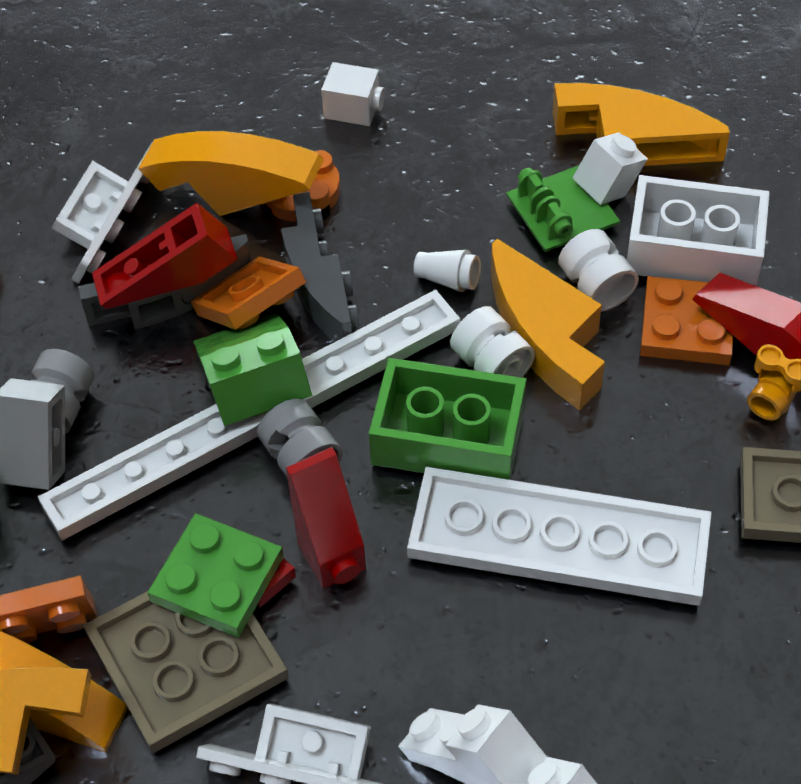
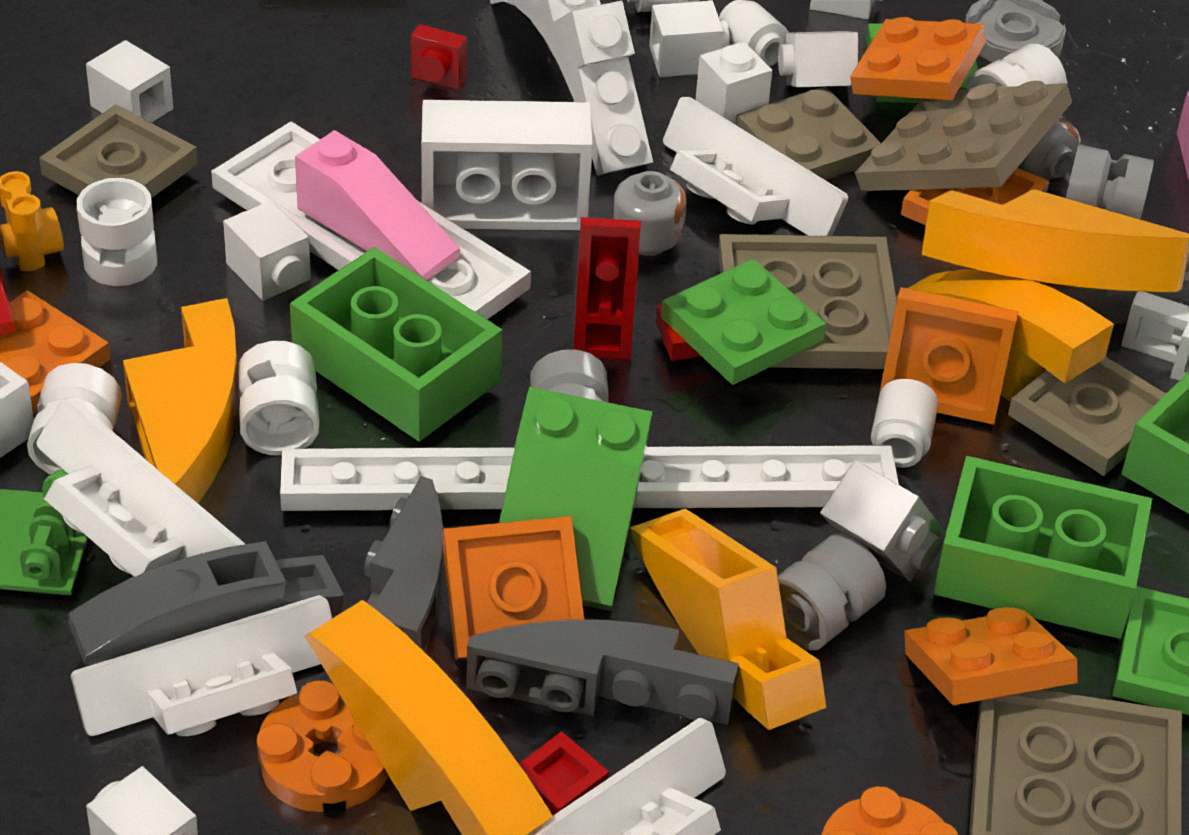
camera: 155 degrees left, 10 degrees down
red slope [92,203,238,309] -> none
white cone [414,250,481,293] -> none
none -> white bracket [36,397,245,577]
none -> dark grey slope [68,541,344,666]
none -> white bracket [71,595,332,736]
none -> white wheel [77,178,157,286]
none -> white brick [223,200,311,301]
none -> bright pink slope [295,130,460,280]
none -> red plate [411,24,467,90]
none -> white brick [421,100,592,230]
none -> red plate [518,731,609,815]
none -> light grey head [613,171,687,256]
none -> light orange slope [630,509,827,730]
none -> white brick [871,379,938,468]

